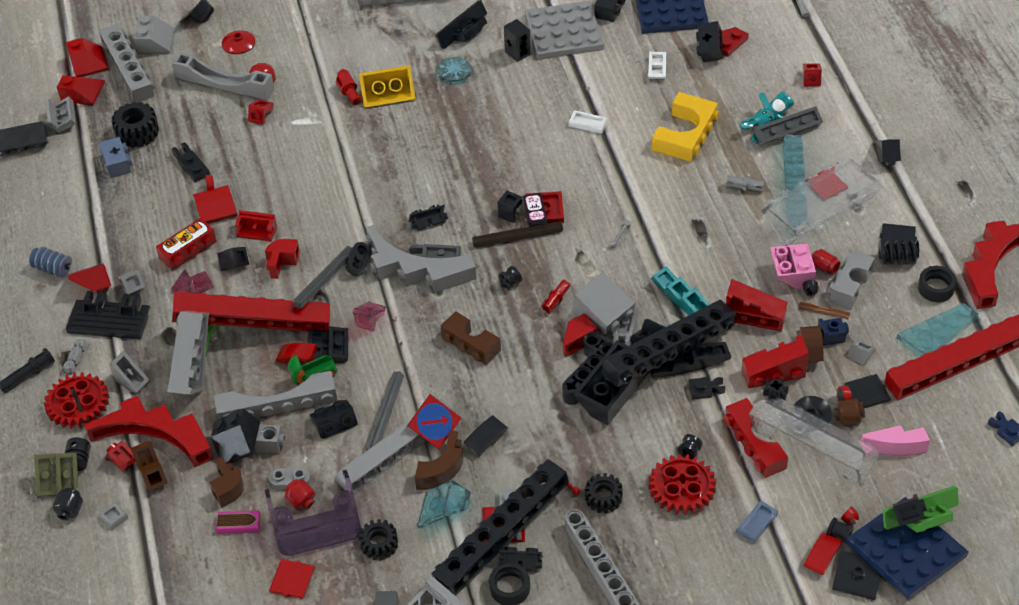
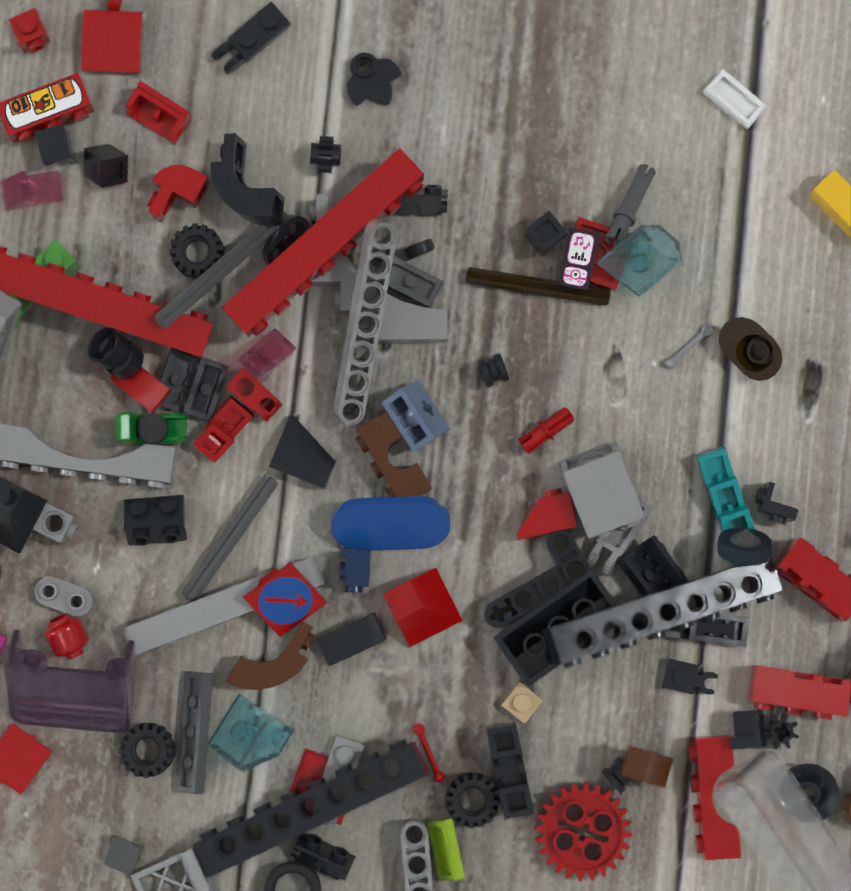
camera: 20 degrees right, 35 degrees up
none -> red bracket [8,8,51,53]
none -> black panel [35,124,76,166]
none -> black wheel [87,327,144,380]
none -> black tile [138,413,169,444]
none -> black tyre [170,223,225,279]
none -> dark grey plate [176,671,213,794]
none -> red slope [192,395,254,463]
none -> black arch [211,133,285,226]
none -> black hinge [212,1,291,75]
none -> red brick [222,148,424,338]
none -> red leg [226,367,283,422]
none -> black slope [269,416,336,489]
none -> black gear [310,136,341,173]
none -> blue tile [331,496,450,551]
none -> light grey beam [333,219,397,425]
none -> dark blue brick [339,549,371,593]
none -> black plate [347,53,402,106]
none -> sand blue brick [381,380,450,452]
none -> red slope [383,568,463,647]
none -> black tile [404,238,435,260]
none -> lime tile [427,818,465,881]
none -> black arch [486,722,534,820]
none -> tan plate [501,682,543,724]
none -> clear light blue slope [598,225,682,297]
none -> dark grey pin [605,164,656,247]
none -> reddish brown brick [619,744,674,788]
none -> black wheel [717,527,772,566]
none -> dark brown piece [718,317,783,381]
none -> black panel [730,709,767,750]
none -> black bracket [754,482,799,525]

